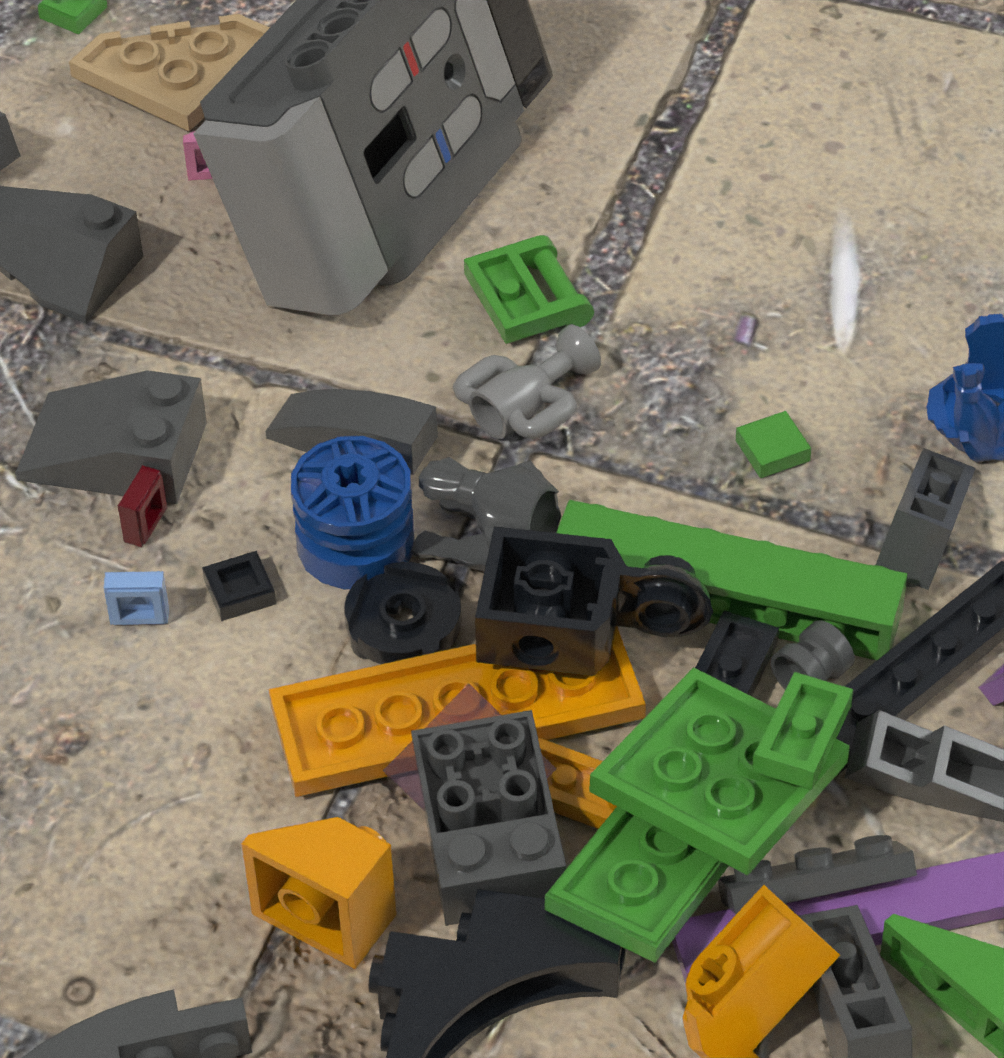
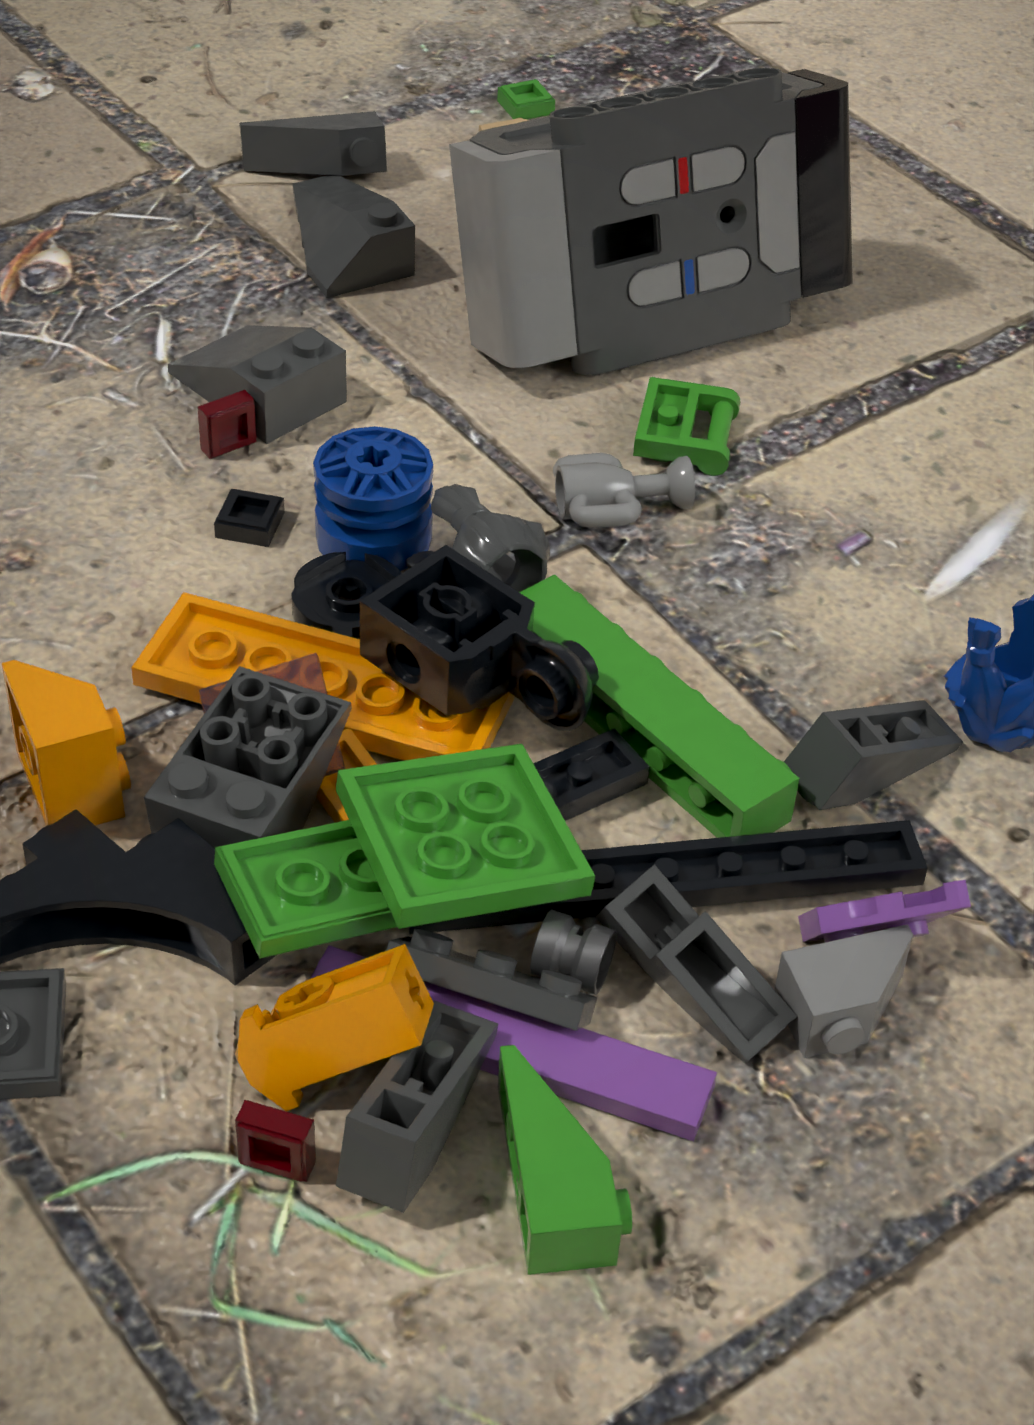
camera: 30 degrees right, 5 degrees down
light blue tile [104,571,169,625] -> none
dark grey slope [265,389,438,475] -> none
bright green tile [735,411,811,479] -> none
bright green plate [752,672,853,790] -> none
dark grey wheel [771,620,855,690] -> none
none -> flat silver wheel [530,910,617,995]

